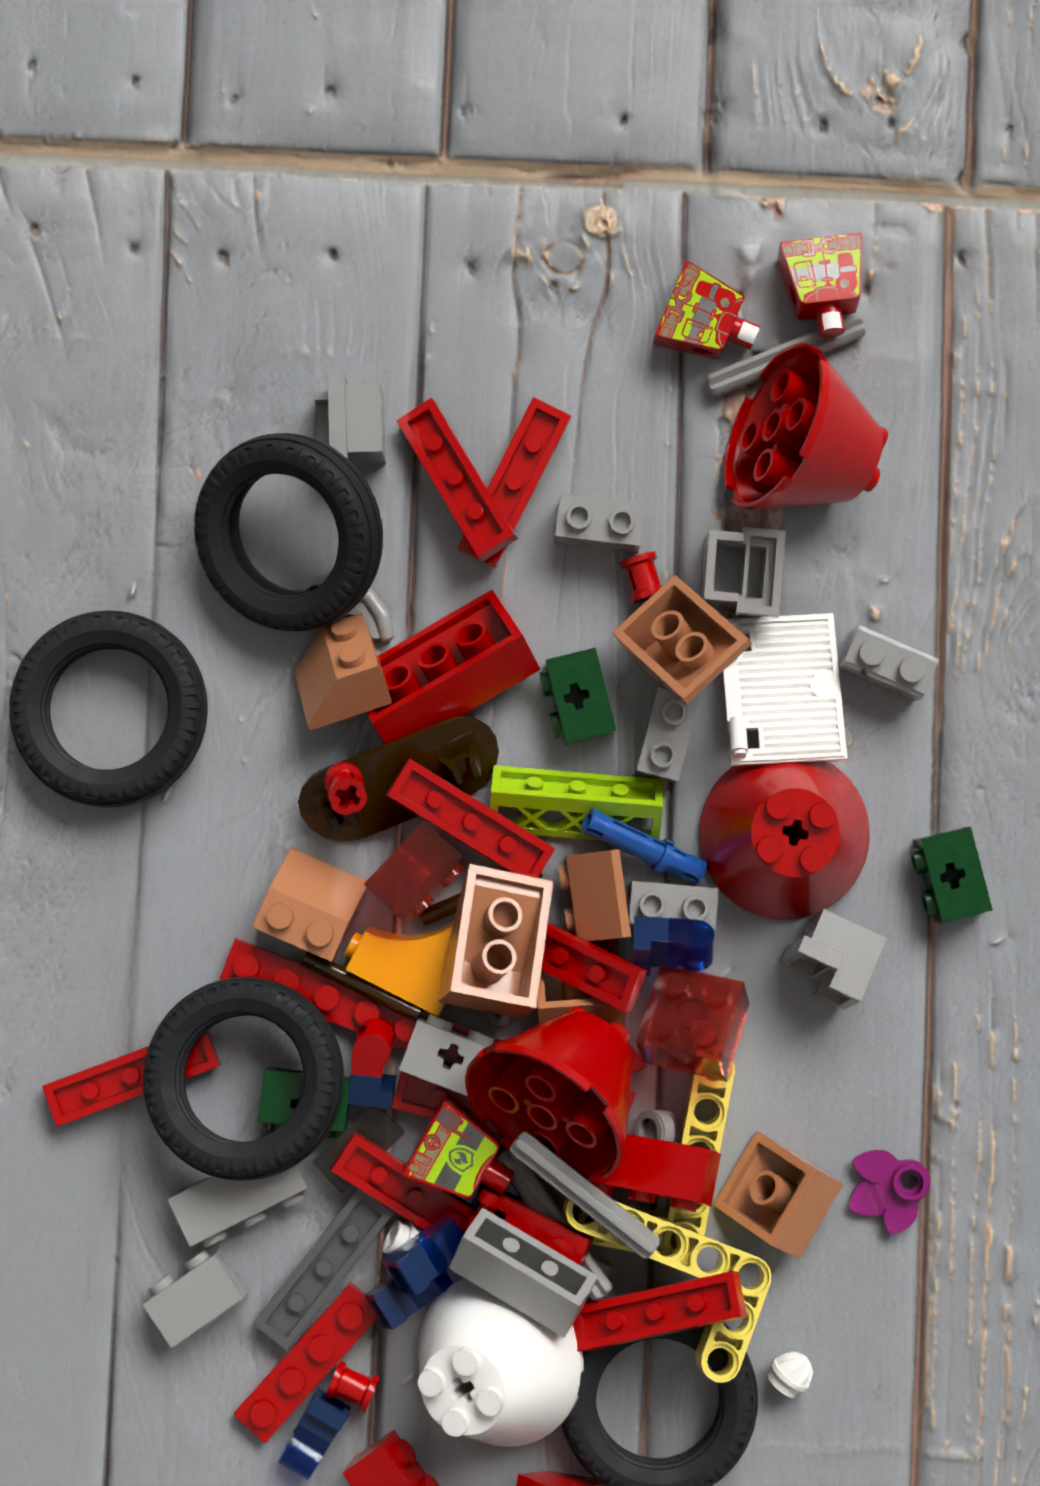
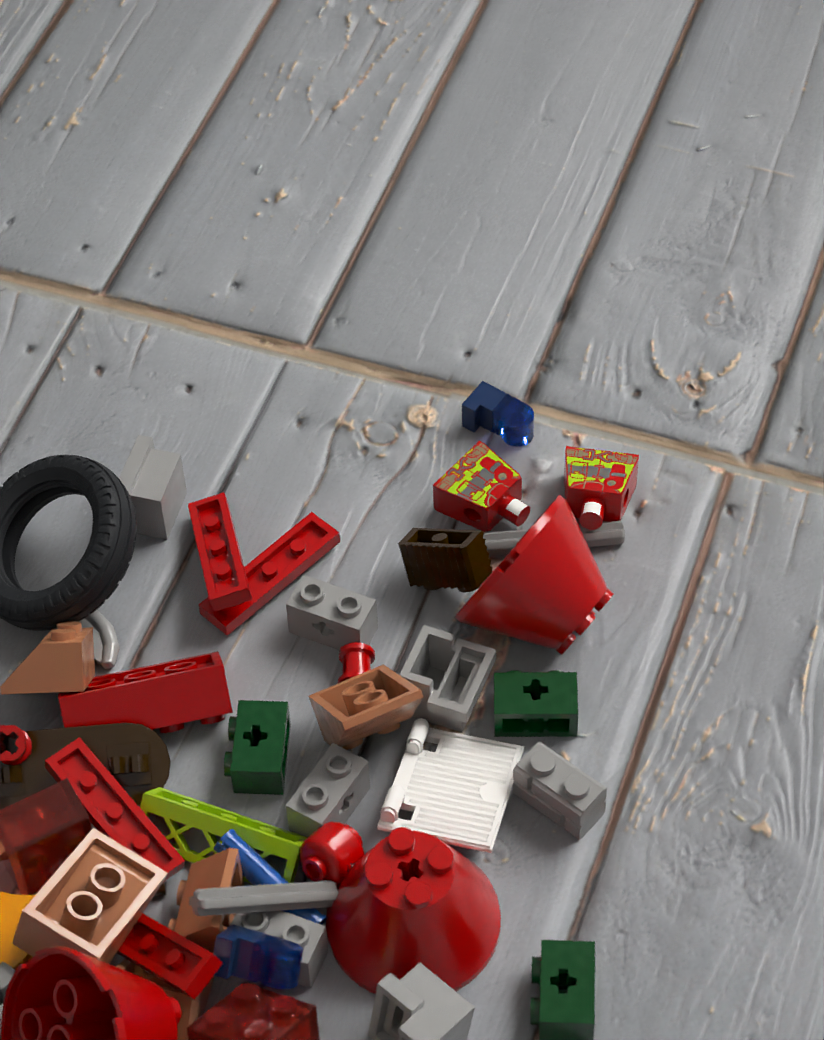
camera: 20 degrees right, 35 degrees down
none -> light grey axle [189,881,339,916]
none -> red head [299,821,364,885]
none -> dark brown brick [398,528,493,593]
none -> leg [462,381,534,447]
none -> dark green brick [494,670,578,737]

